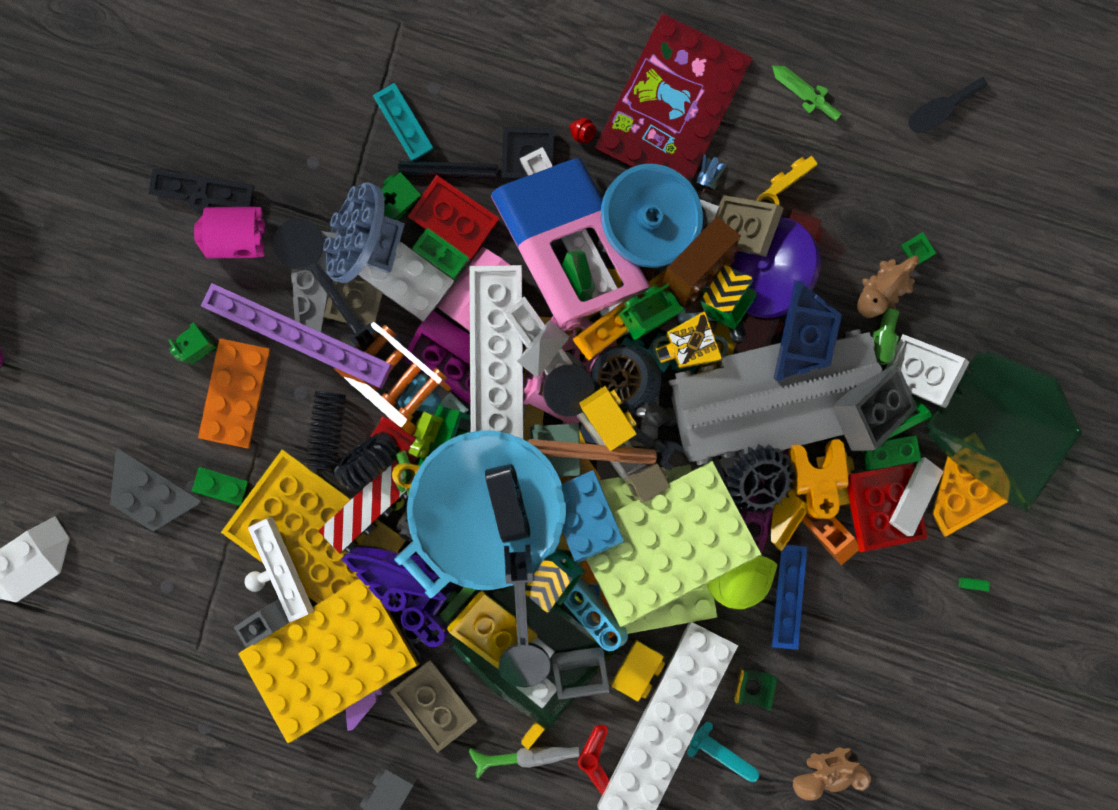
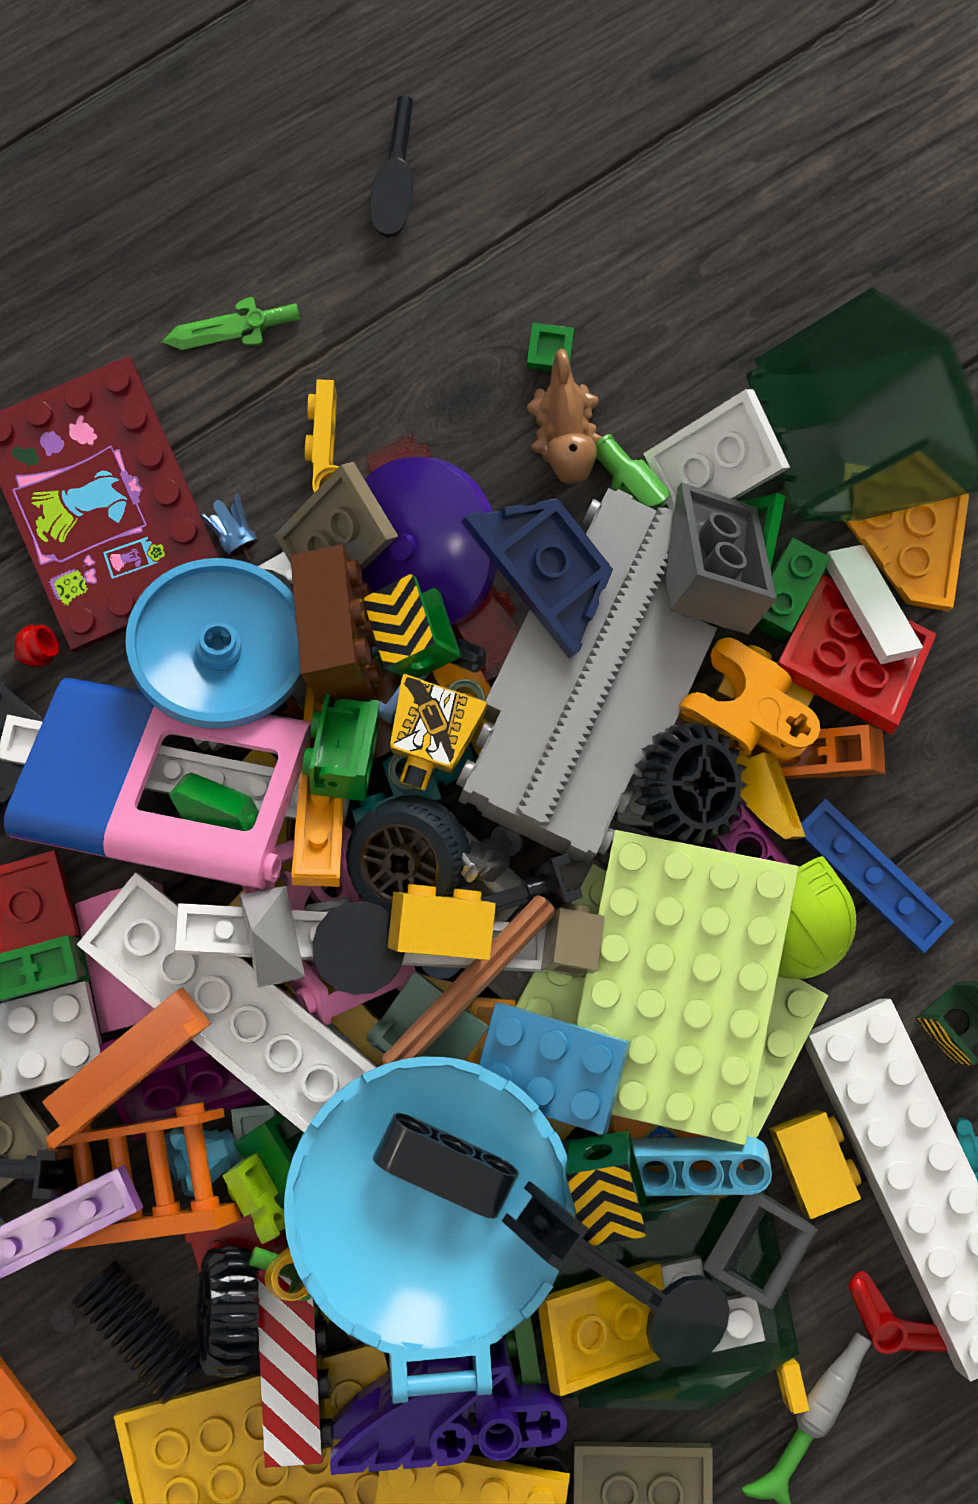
camera: 55 degrees left, 5 degrees down
none -> orange fence [42,987,211,1149]

